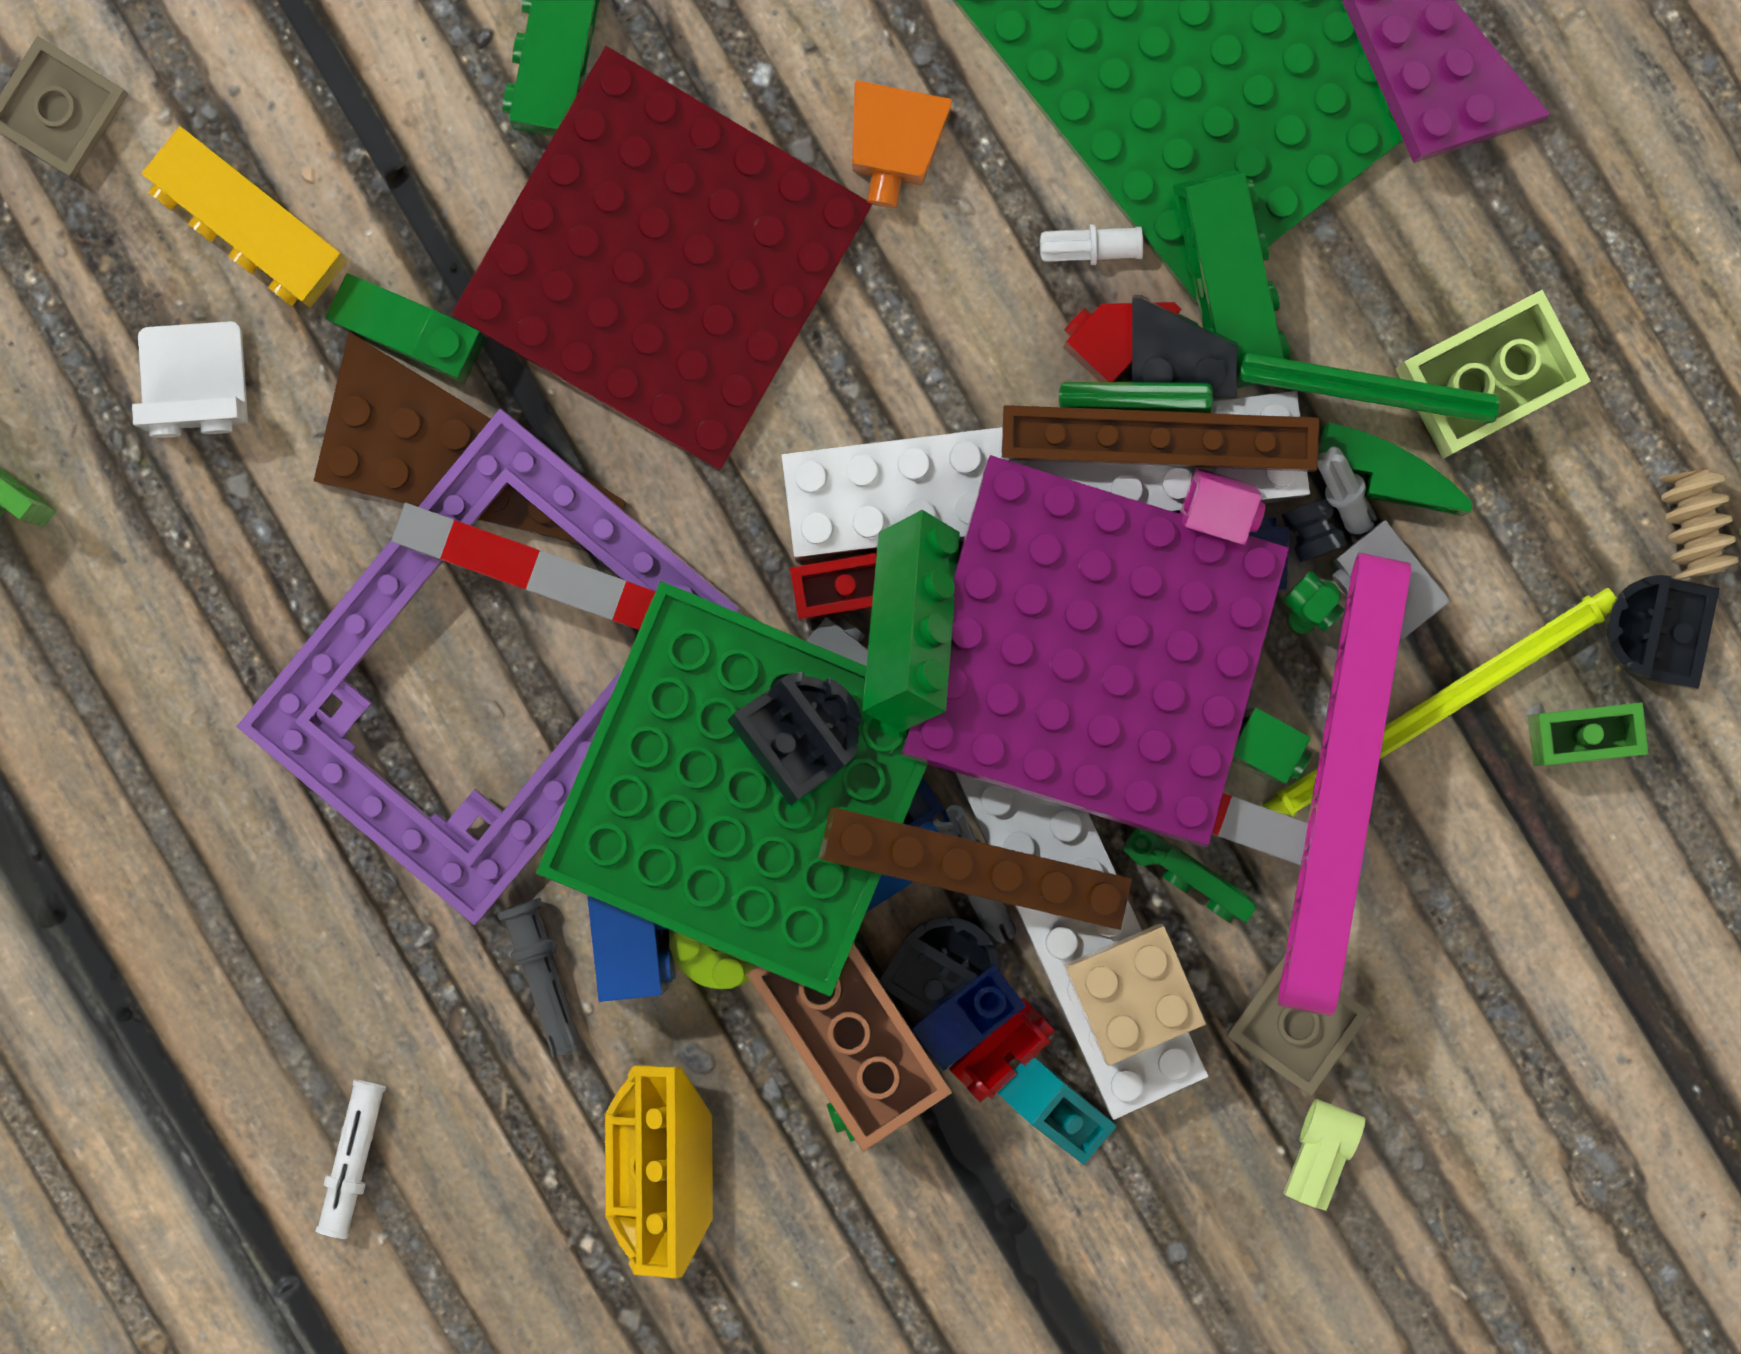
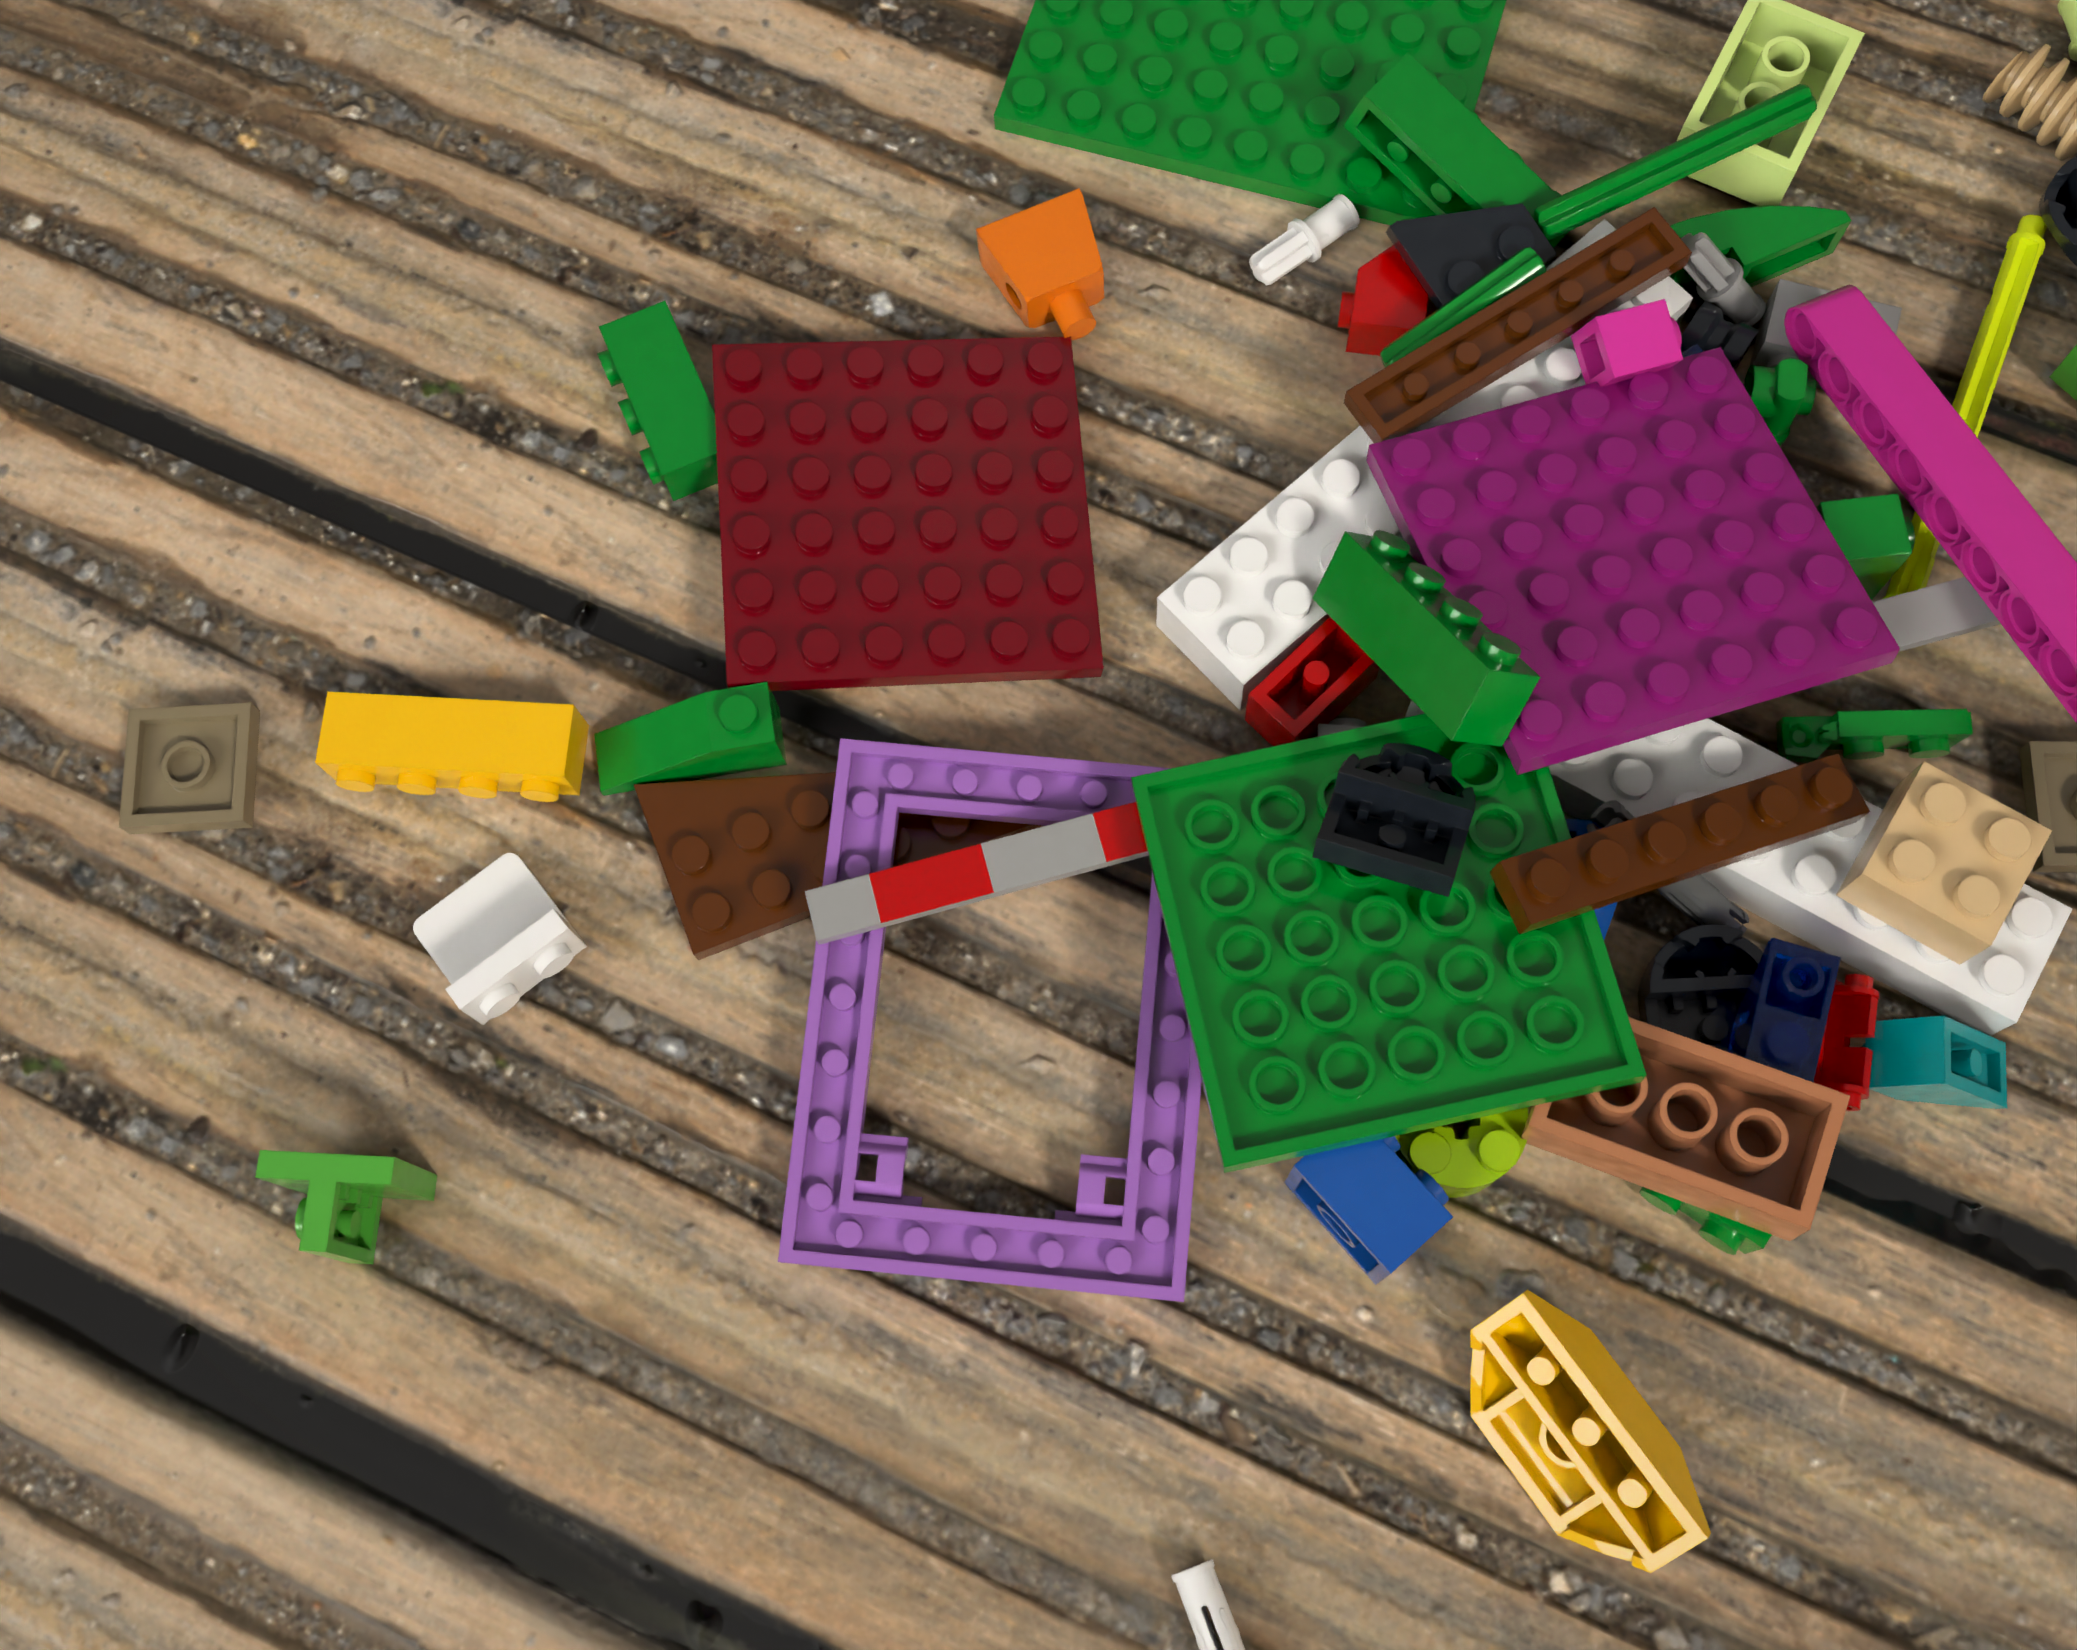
camera: 30 degrees left, 15 degrees down
dark grey pin [496,898,583,1057] -> none

